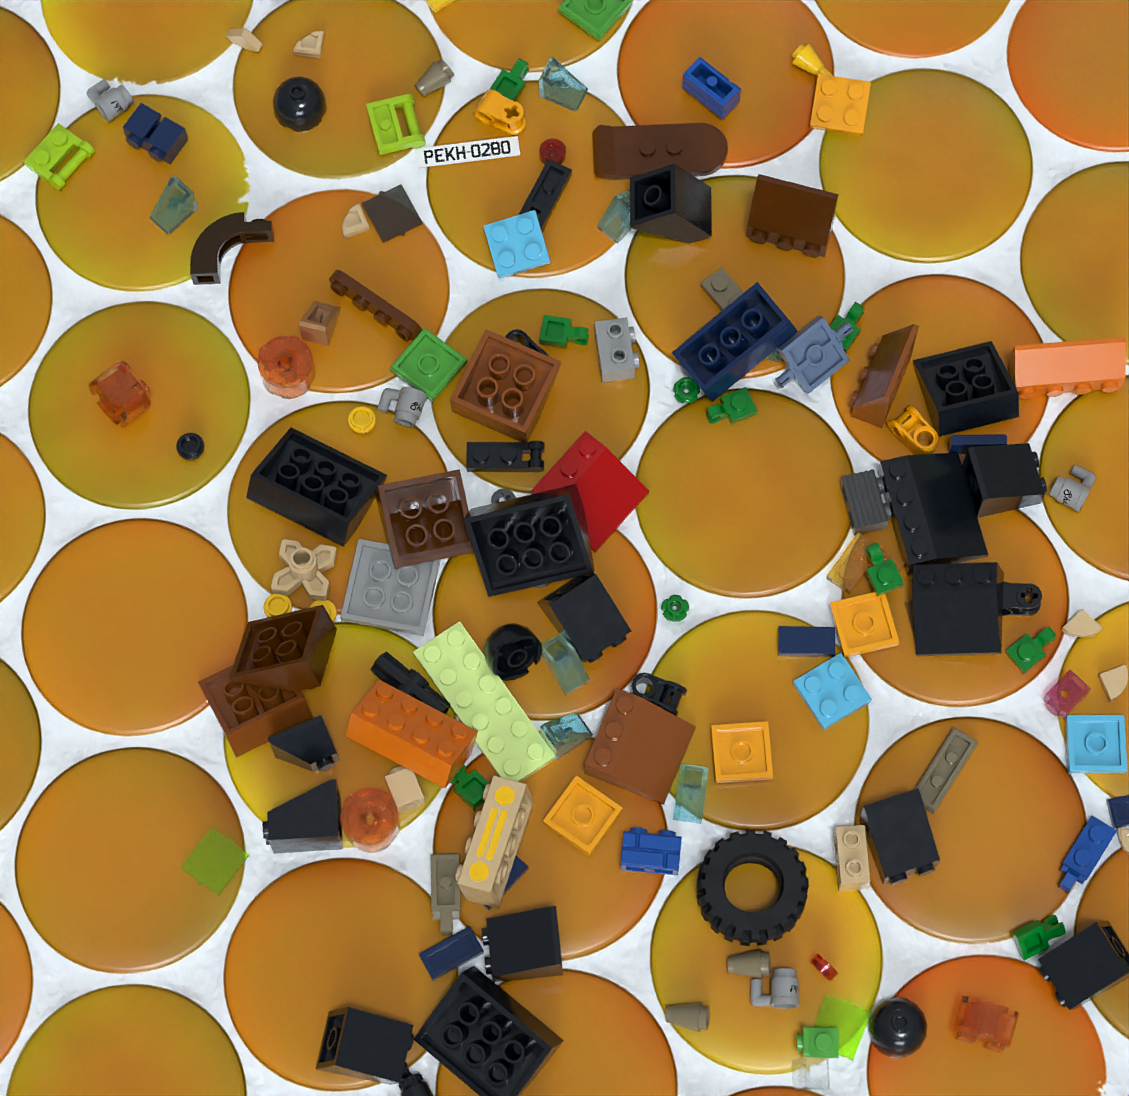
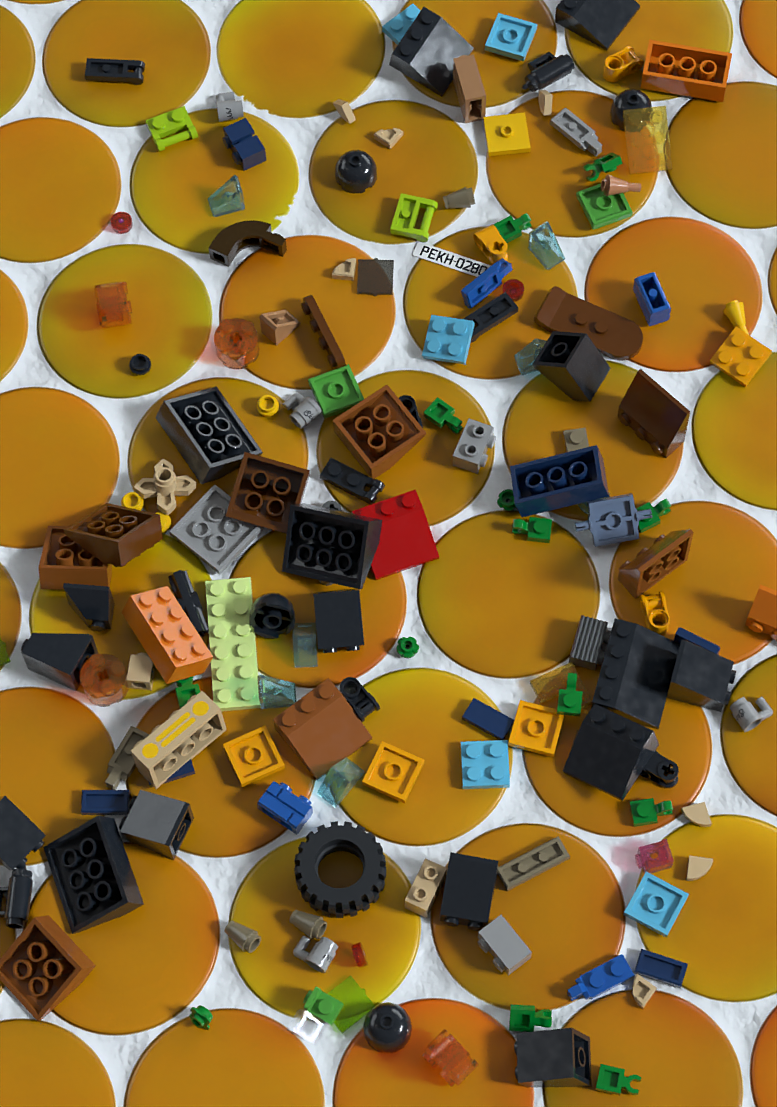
camera: 30 degrees right, 5 degrees down
black slope [913,341,1019,436] -> none
none -> clear red tile [111,212,133,234]
none -> blue hinge [461,258,513,309]
none -> light grey brick [477,915,532,975]

